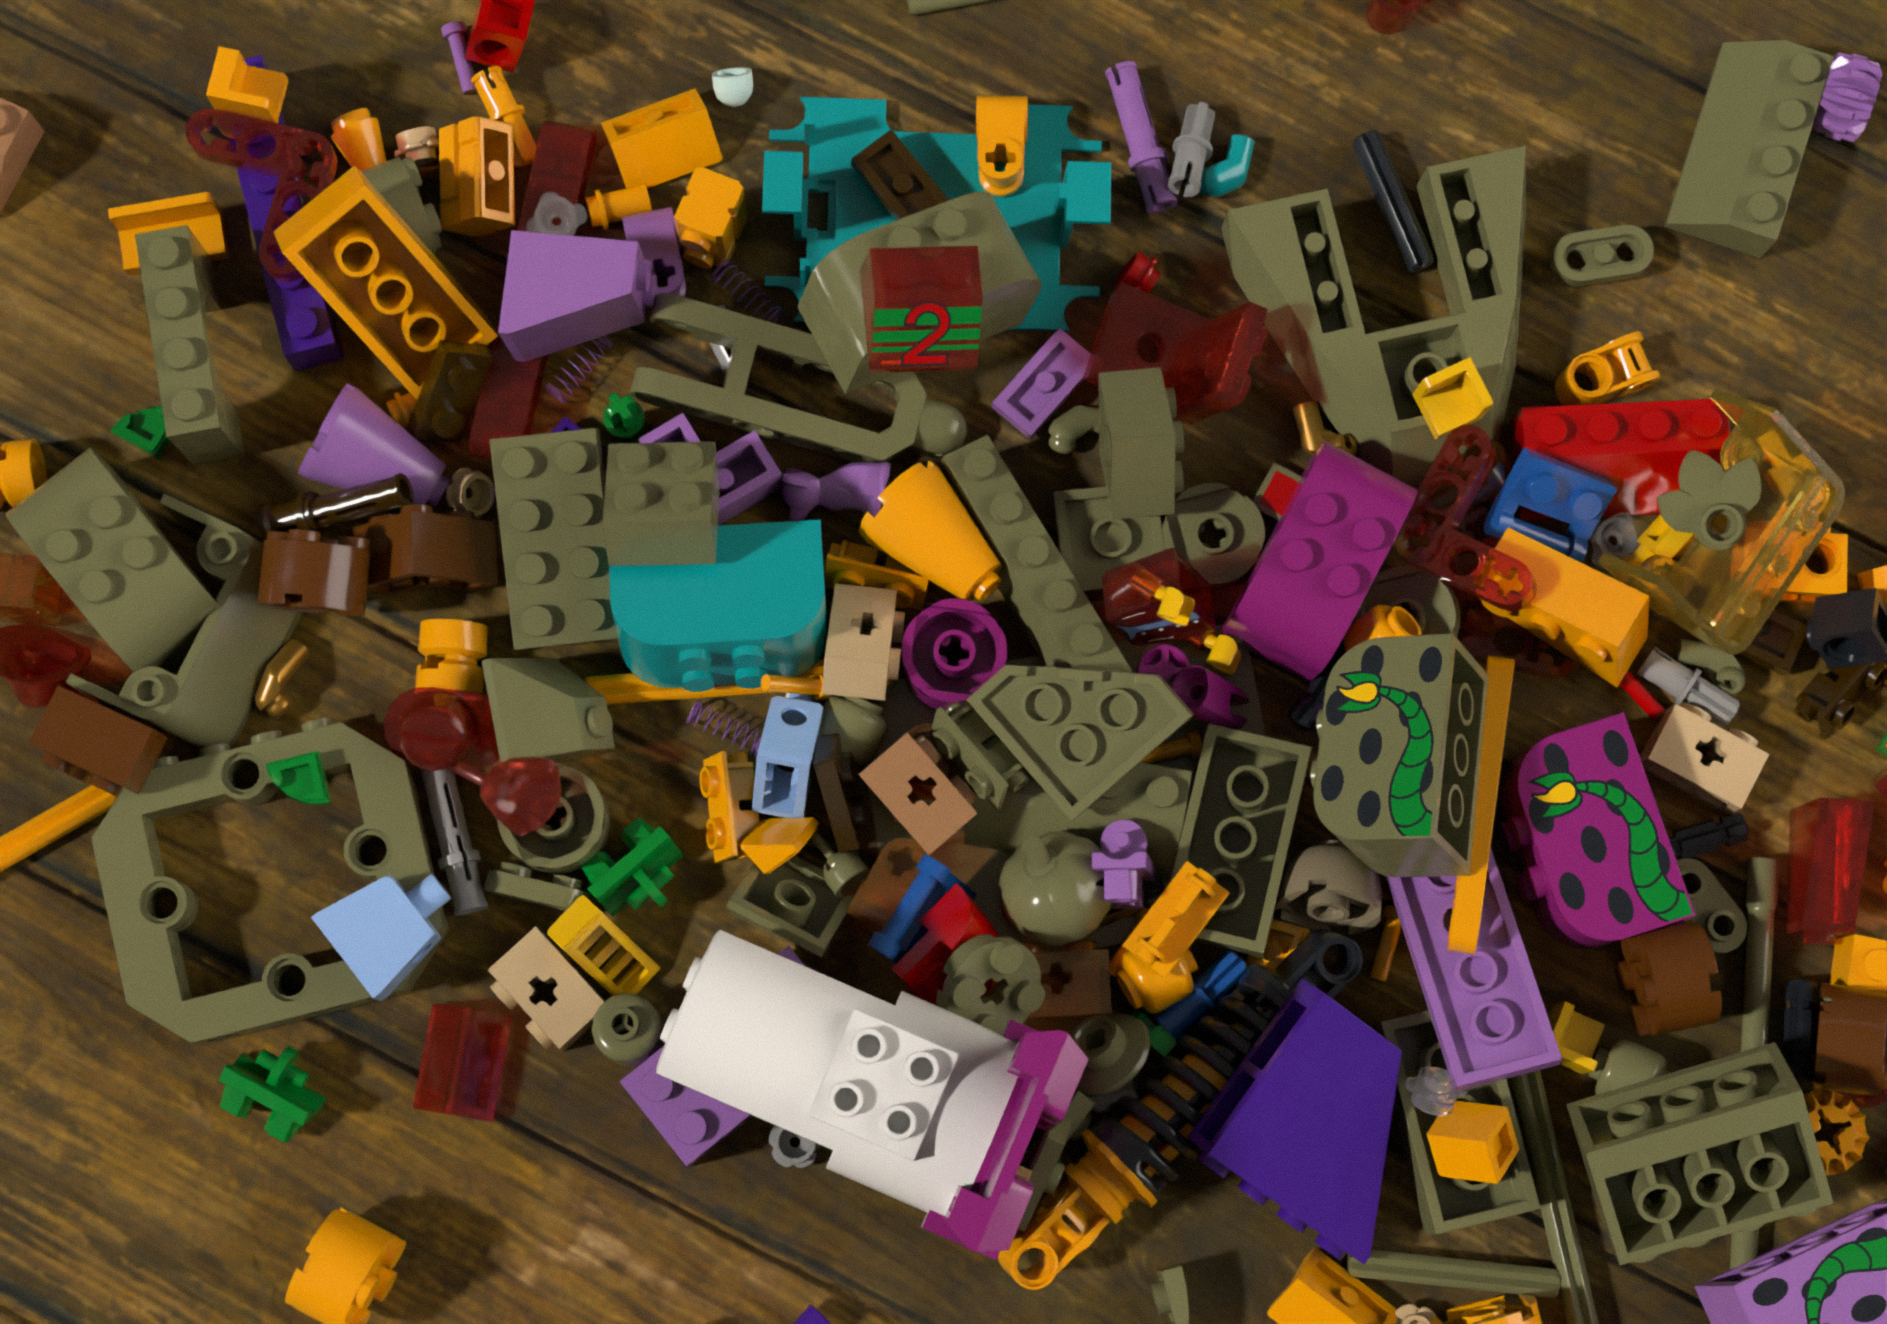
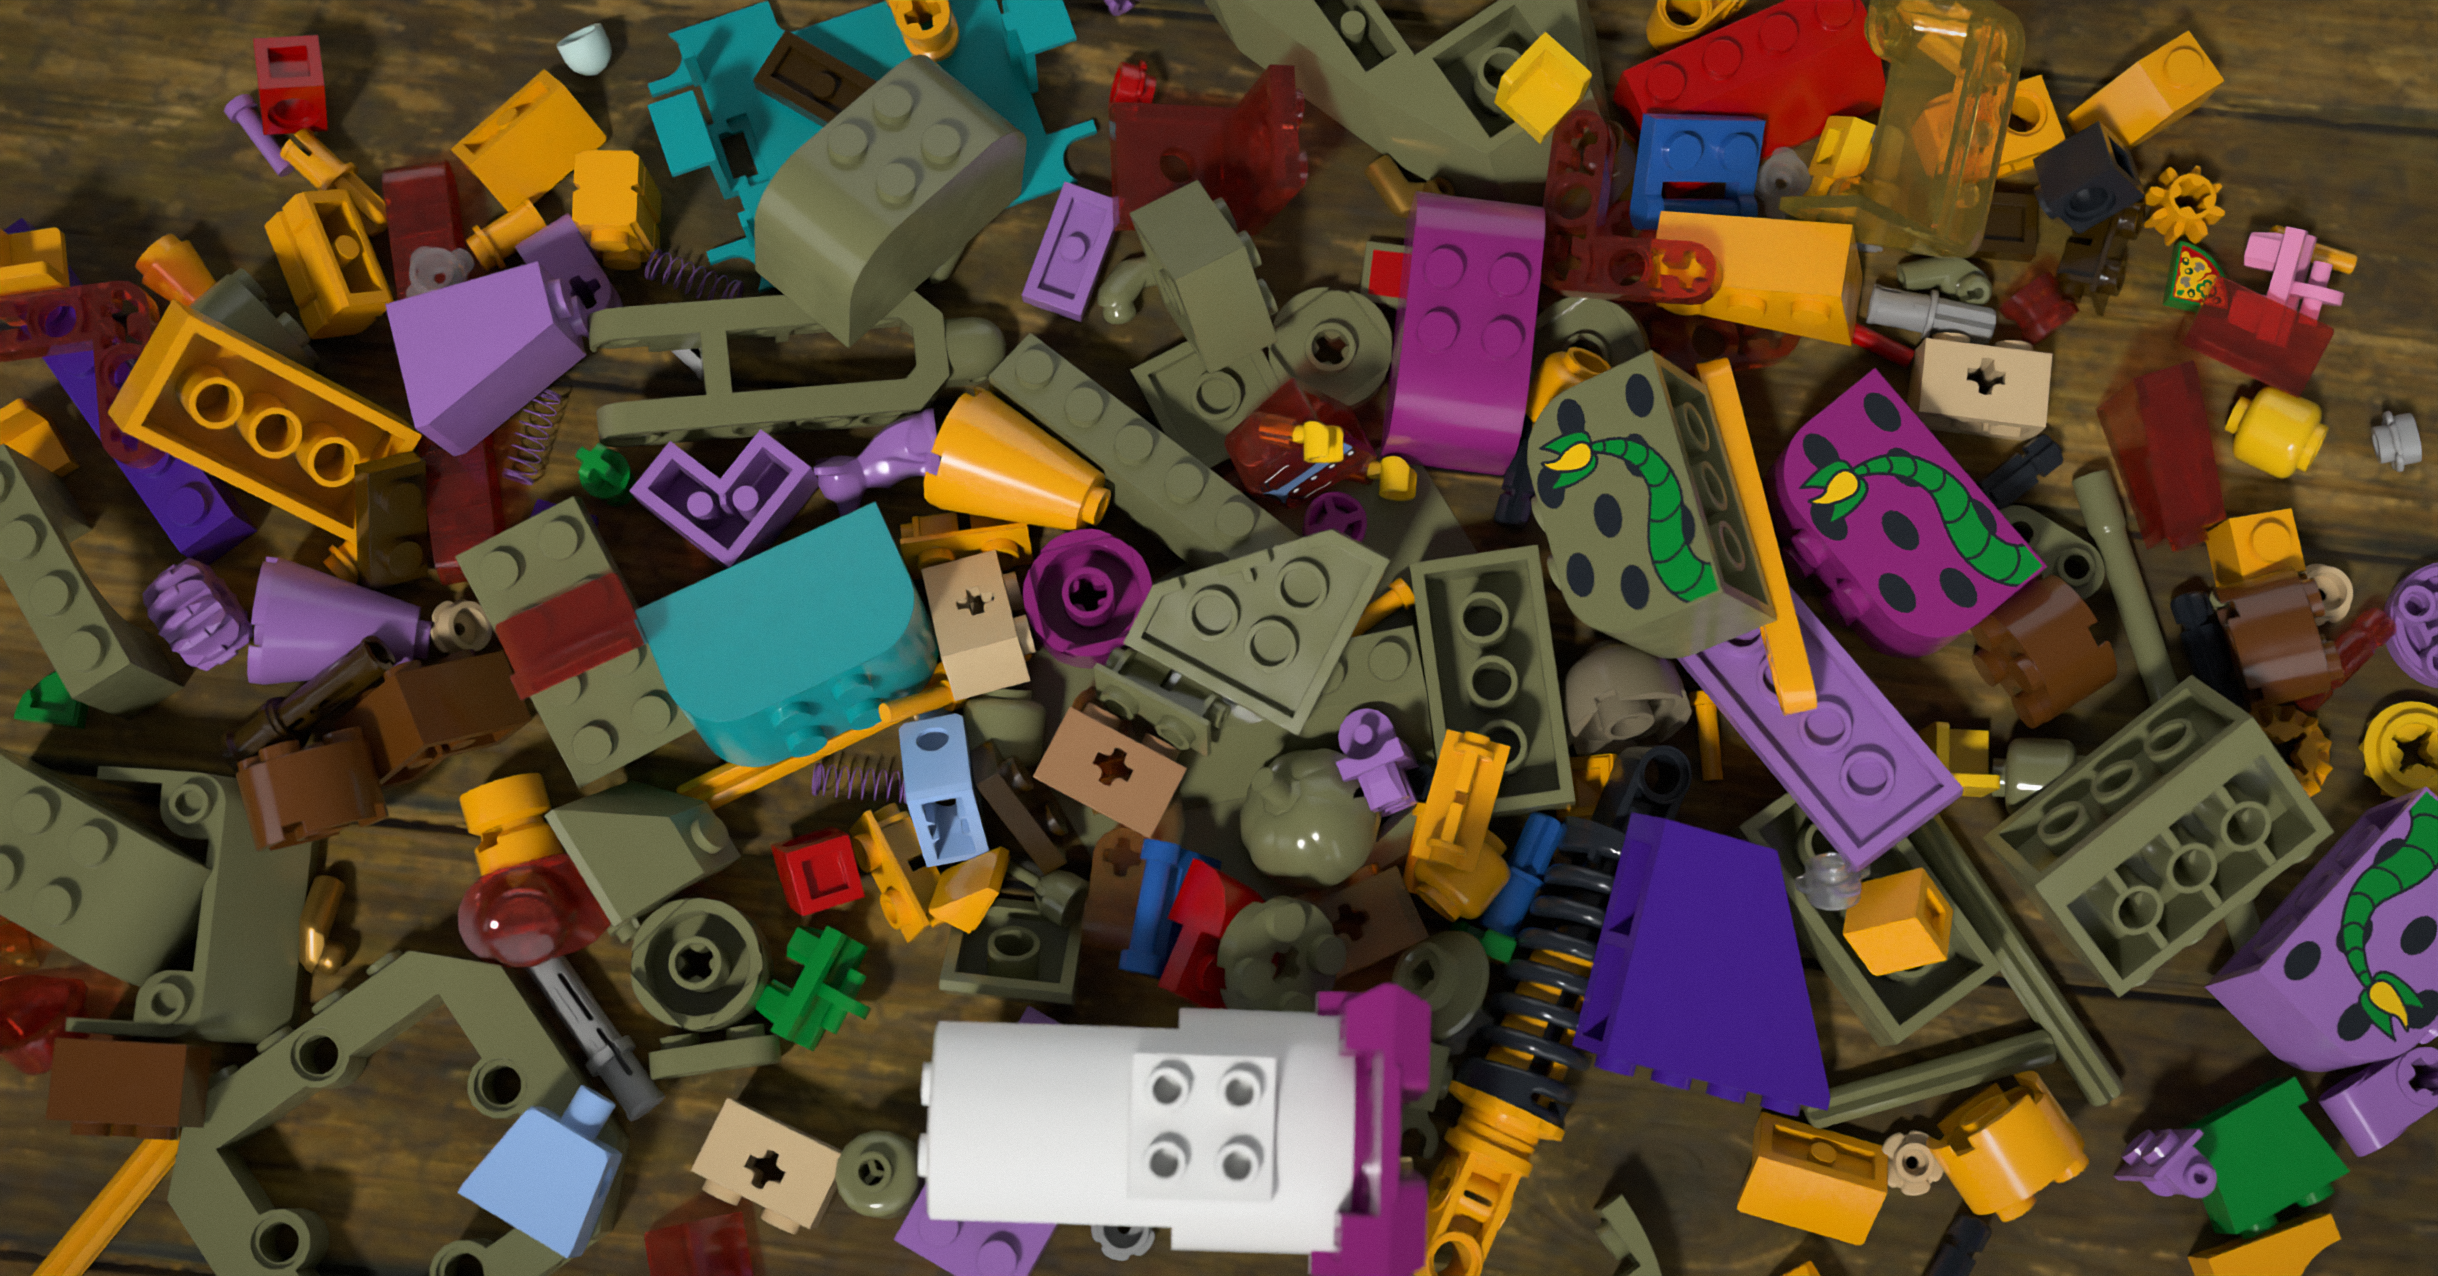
camera: 15 degrees left, 0 degrees up
green tile [265,751,332,806] -> none
tan plate [394,126,439,167] -> none
clear red piece [455,757,562,836] -> none
yellow slope [547,895,661,996] -> none
olive brick [602,442,720,566] -> none
clear red slope [860,246,983,373] -> none
olive plate [1018,1116,1072,1232] -> none
magenta piece [1171,665,1249,730] -> none
olive plate [1657,450,1761,550] -> none
none -> medium lavender gear [143,558,253,671]
none -> clear red panel [495,573,648,700]
none -> red brick [771,826,865,916]
none -> clear red wheel [1998,271,2081,347]

